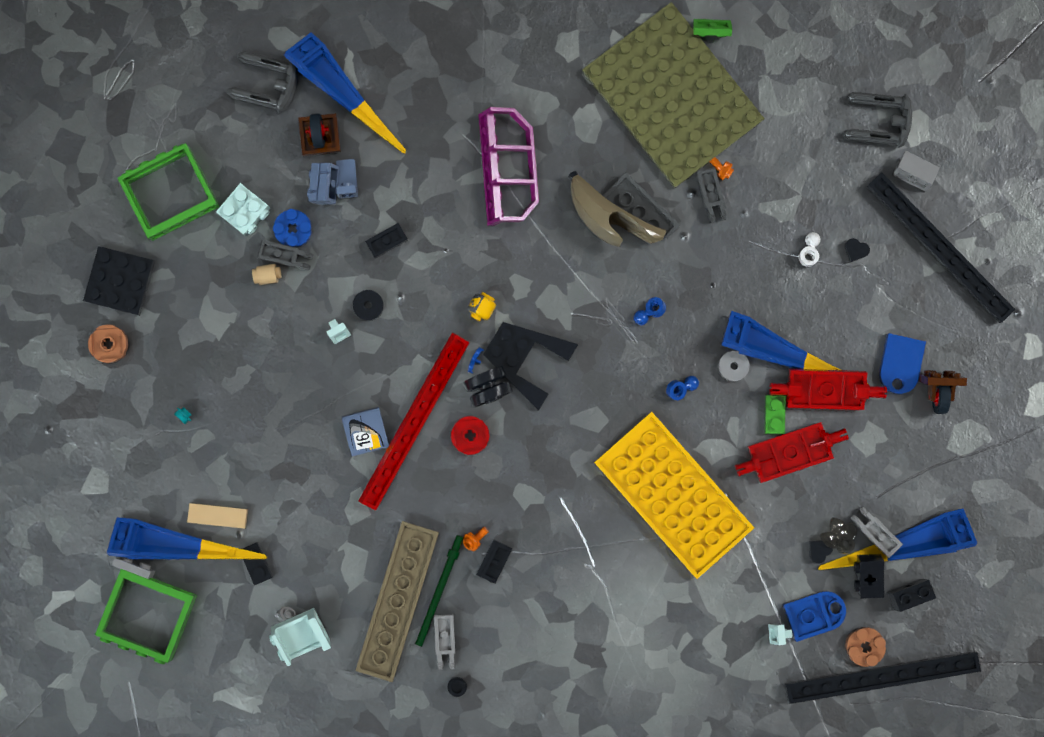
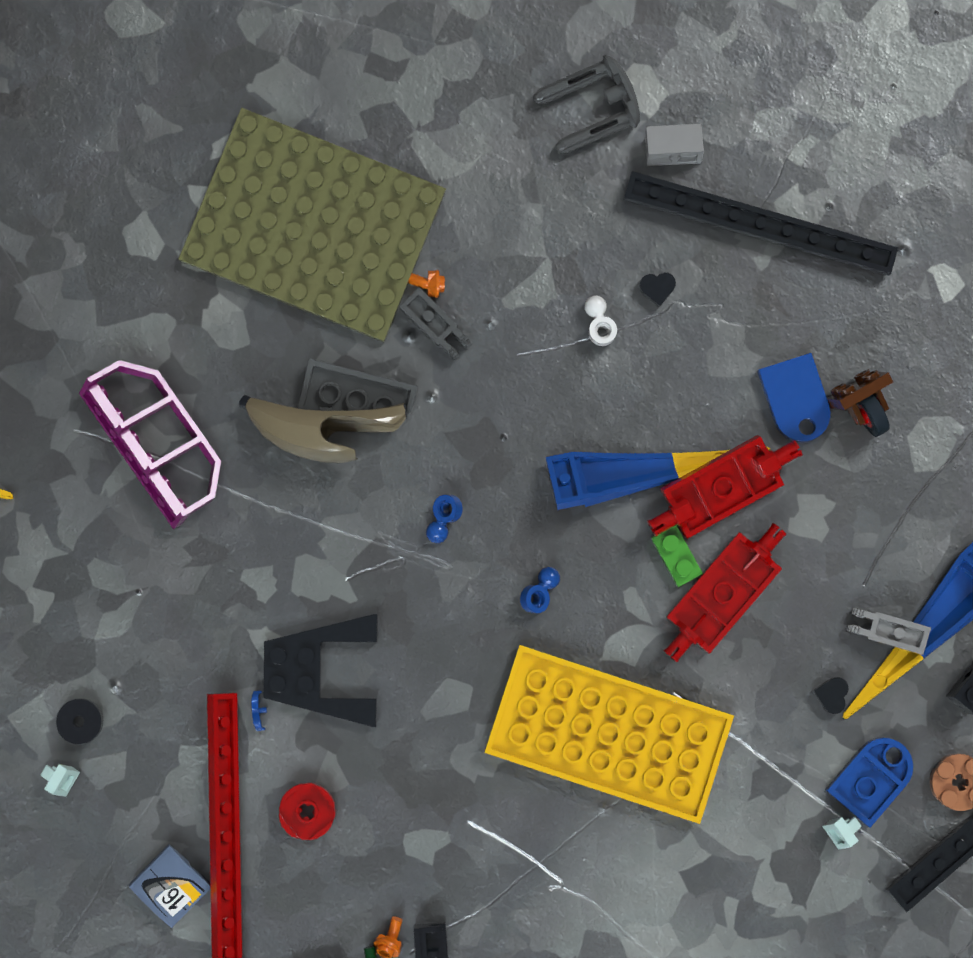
camera: 35 degrees left, 0 degrees up
black plate [365,223,408,259] -> none
black wheel [463,366,513,407] -> none
yellow head [468,292,496,322] -> none
bright green plate [693,19,732,37] -> none
light grey piece [718,351,750,382] -> none
clear smoke plate [820,517,857,554] -> none
black brick [854,554,884,599] -> none

